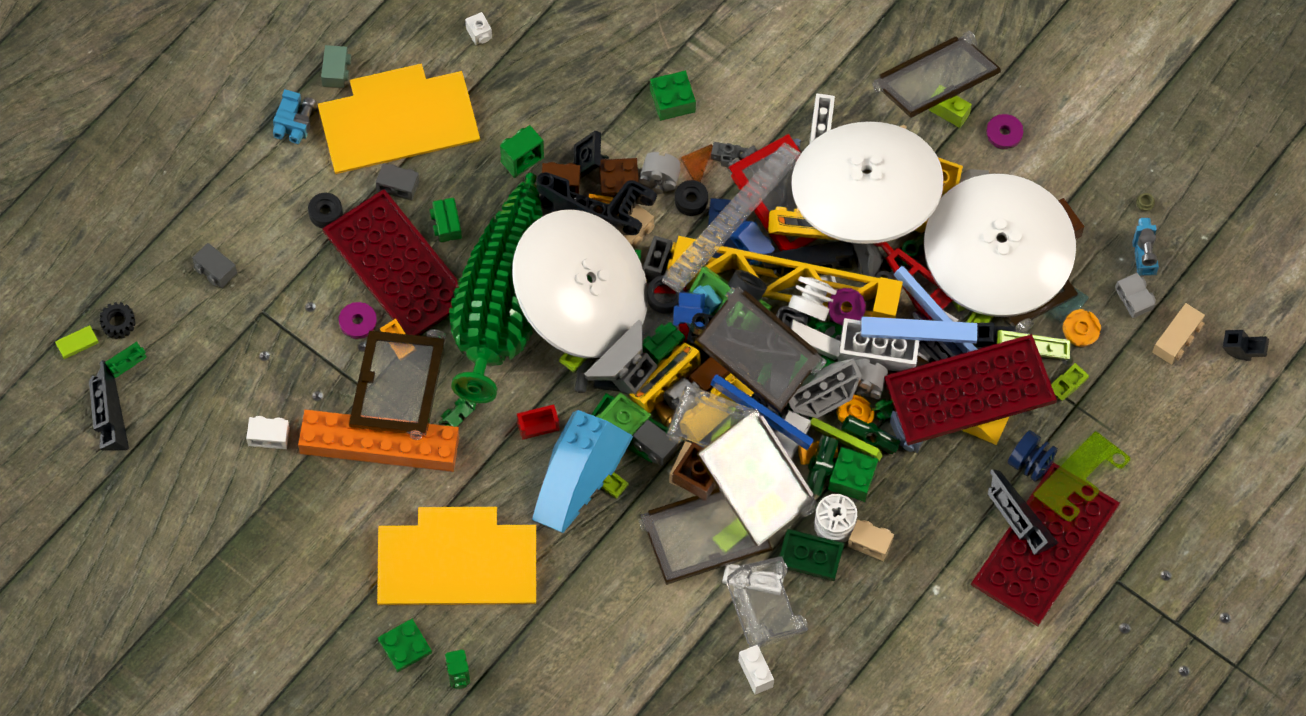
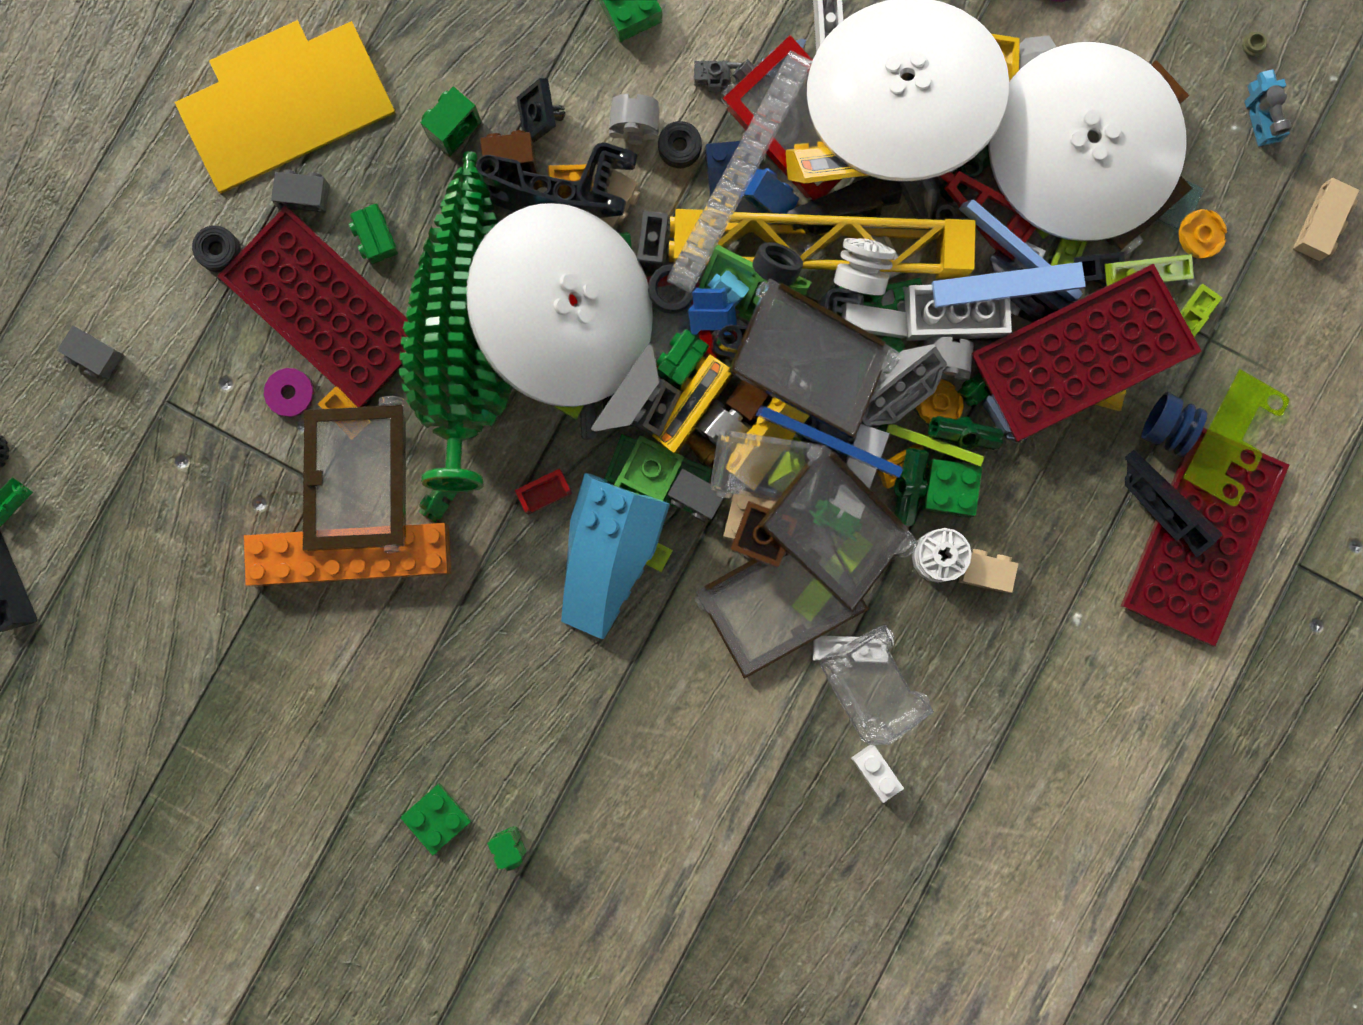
camera: 10 degrees left, 20 degrees up
white brick [246,416,290,449] -> none
dark azure hips [273,89,318,144] -> none
sand green brick [321,45,351,88] -> none
yellow slope [377,507,536,605] -> none
reddish brown brick [600,158,639,198] -> none
clear orange tile [681,144,713,182] -> none
dark green plate [777,529,844,581] -> none
magenta tile [828,288,866,326] -> none
light grey brick [1115,273,1156,318] -> none

